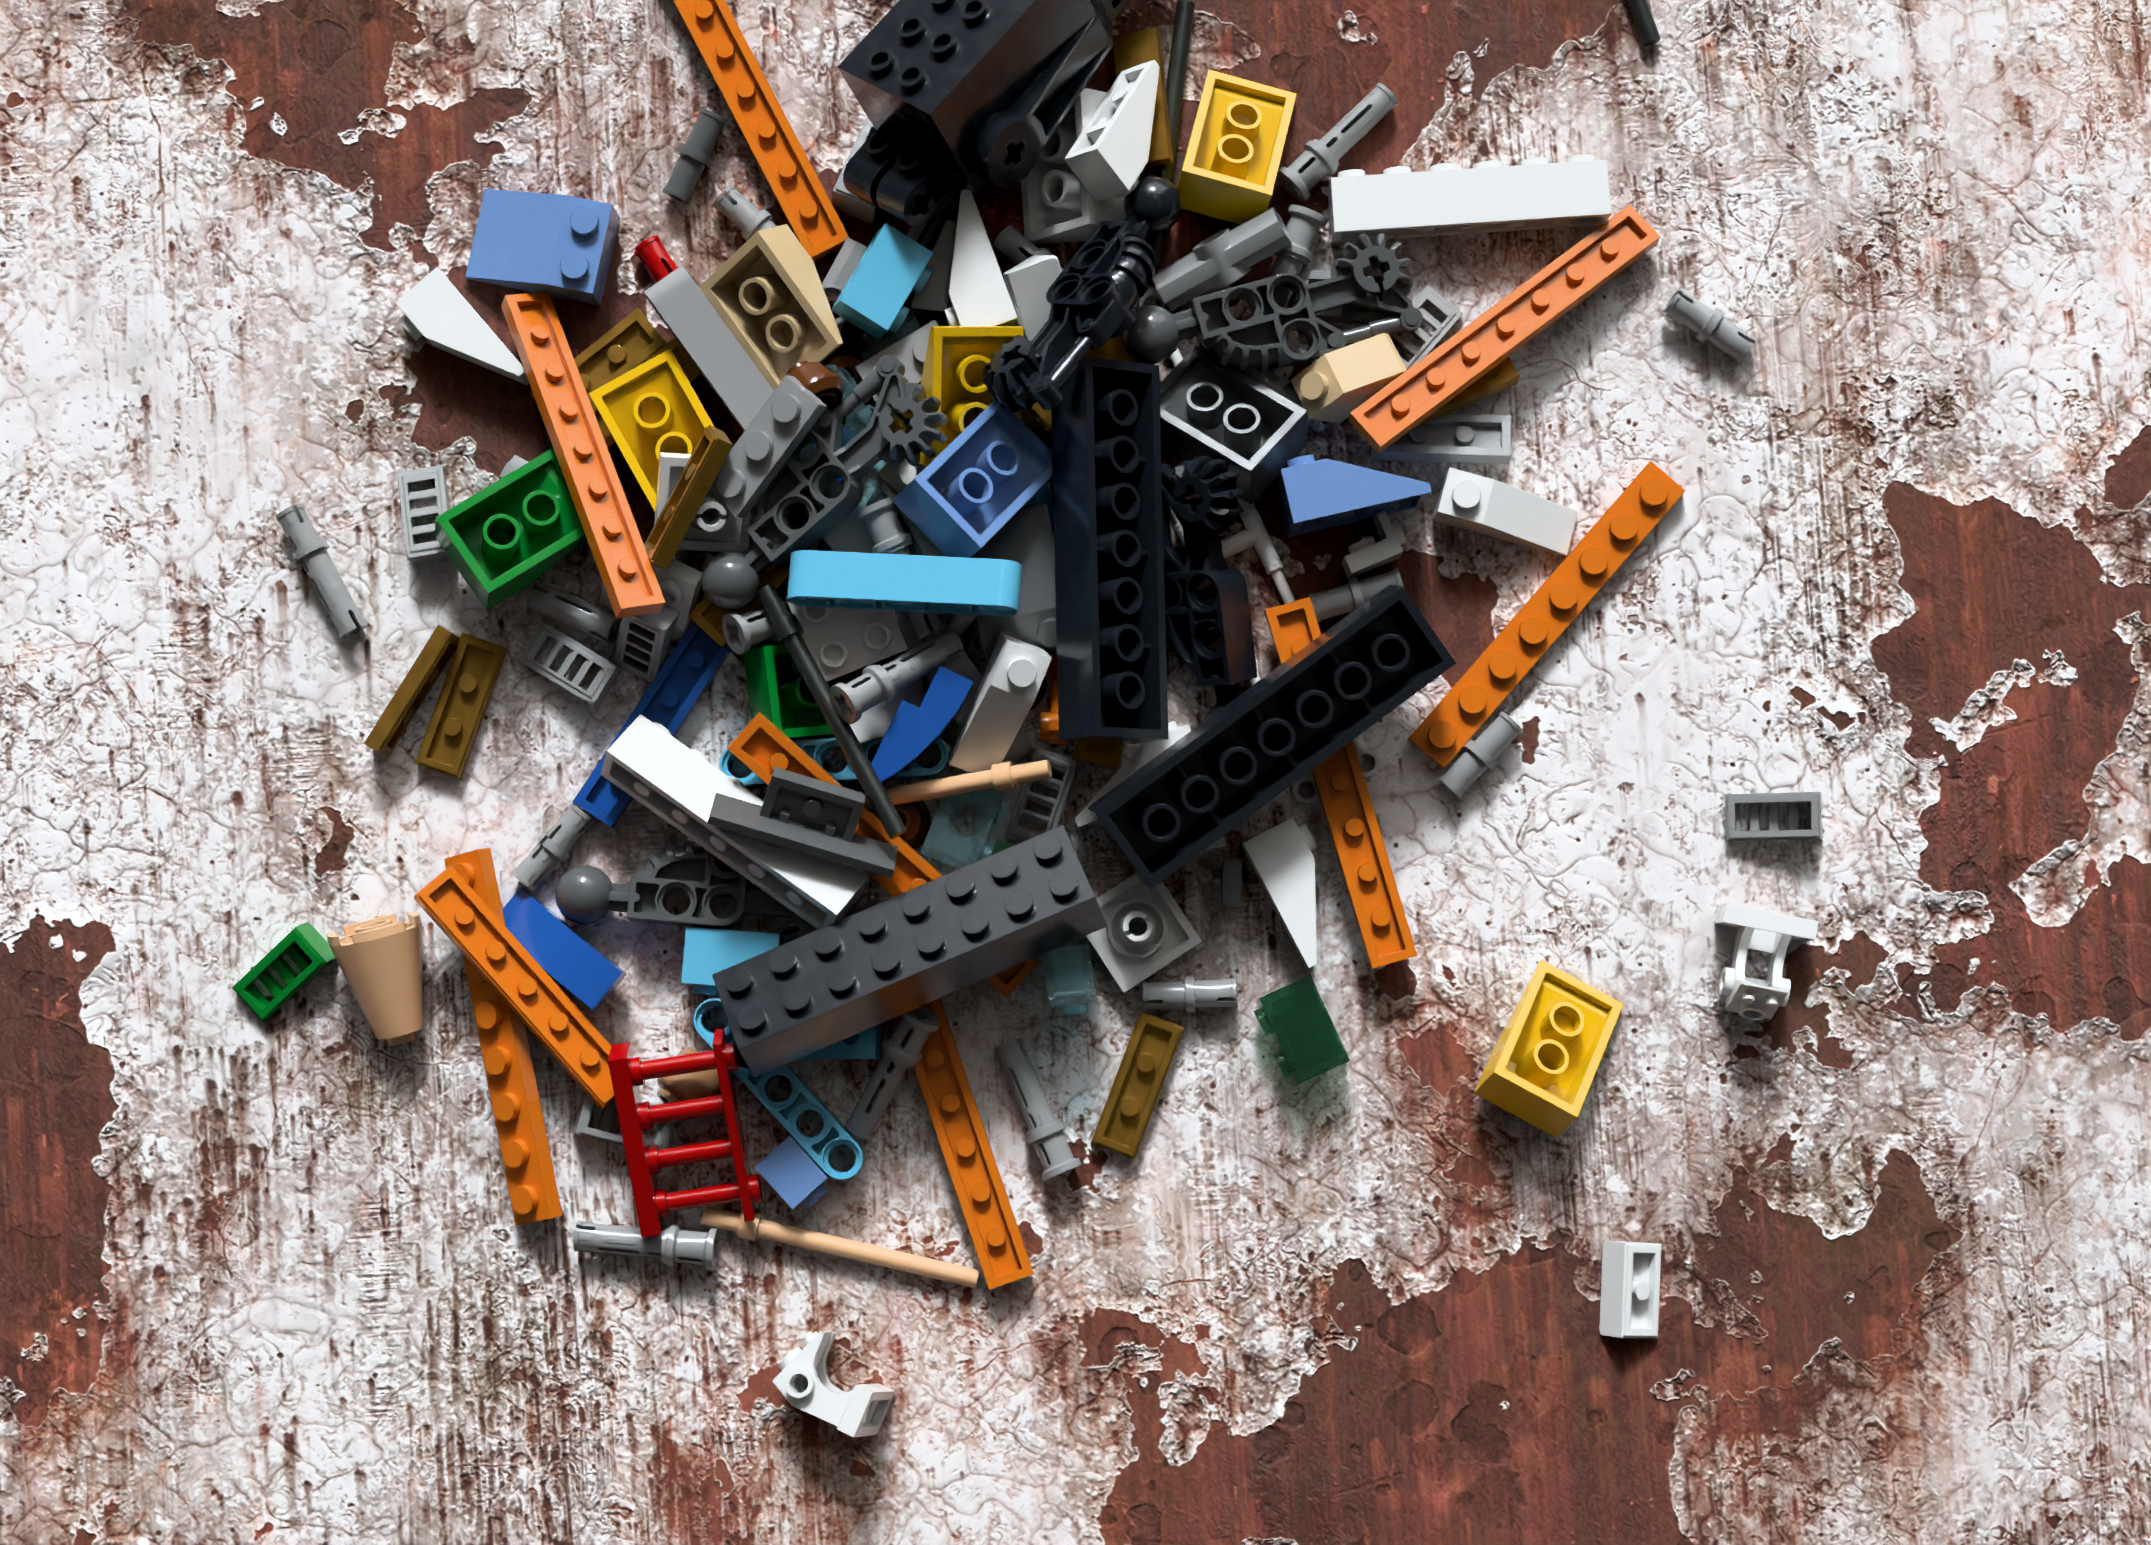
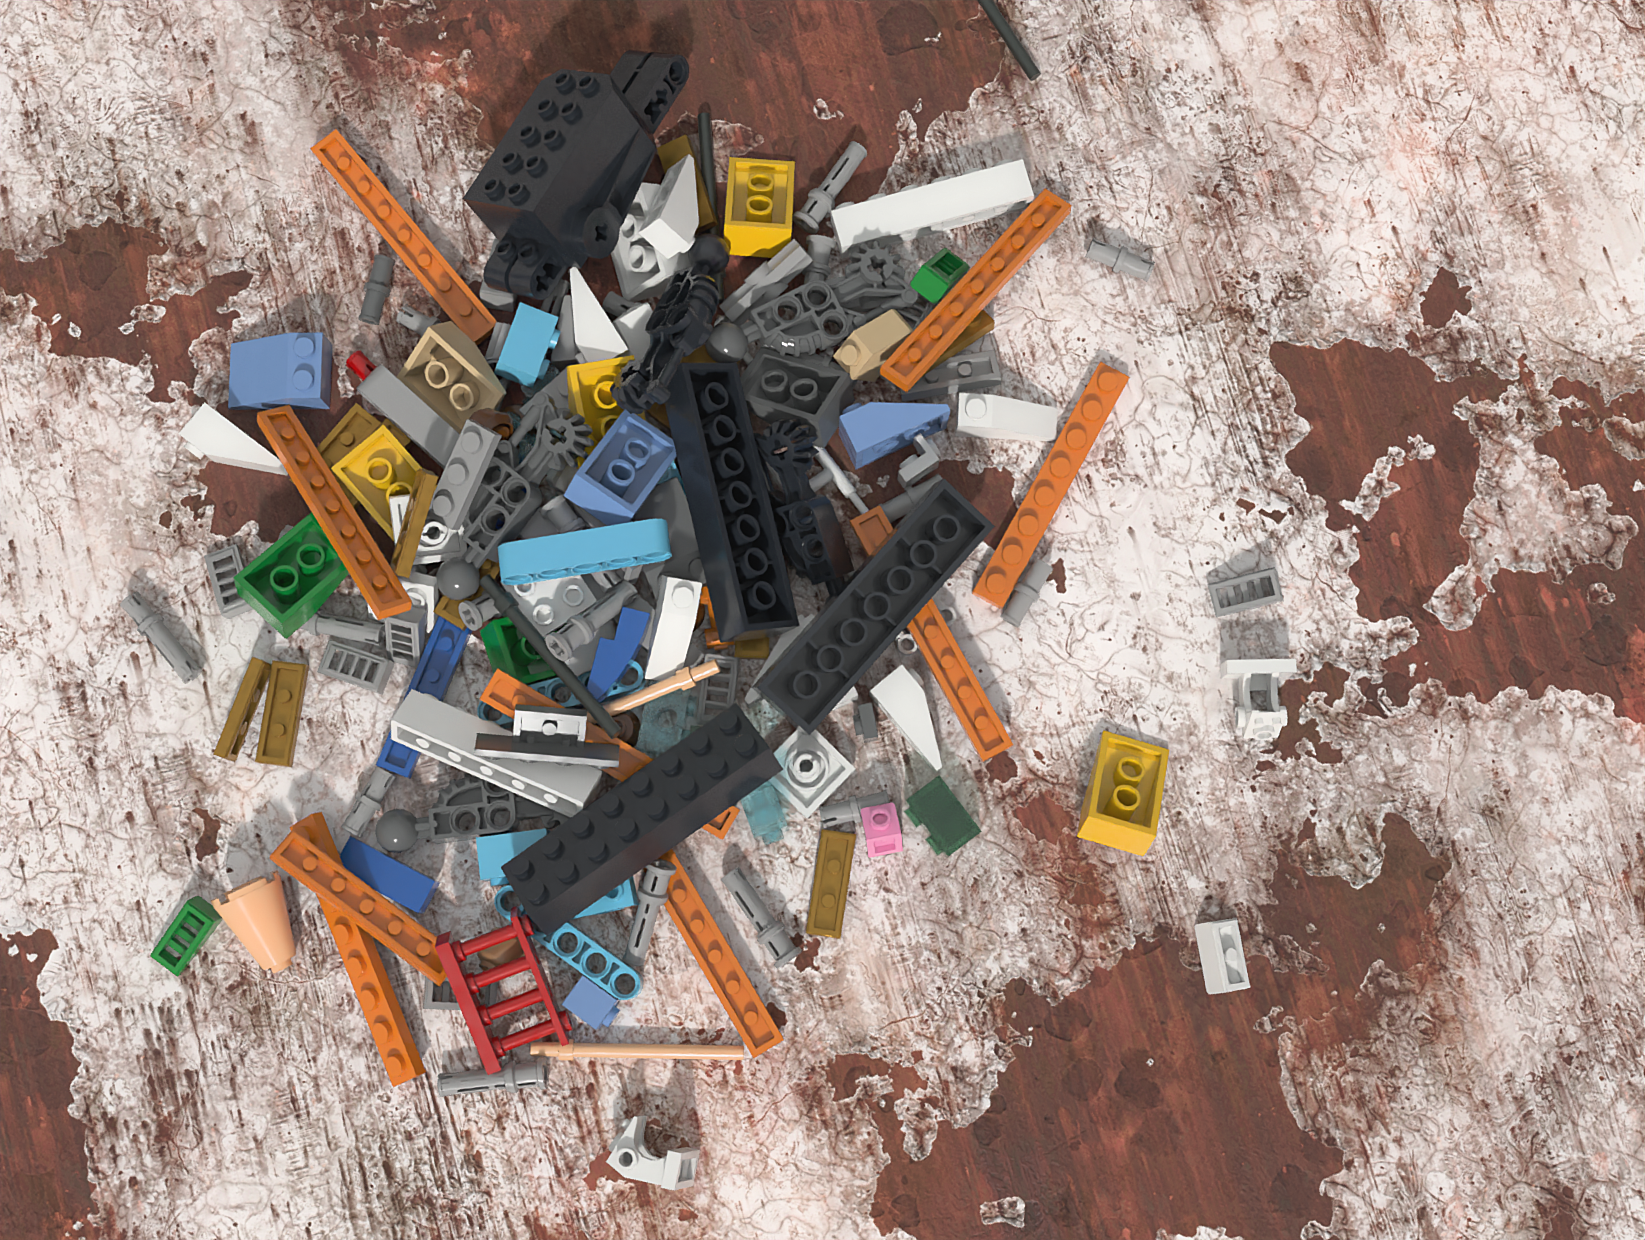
camera: 15 degrees left, 5 degrees down
none -> bright pink bracket [860,803,903,858]
none -> green slope [910,247,970,304]

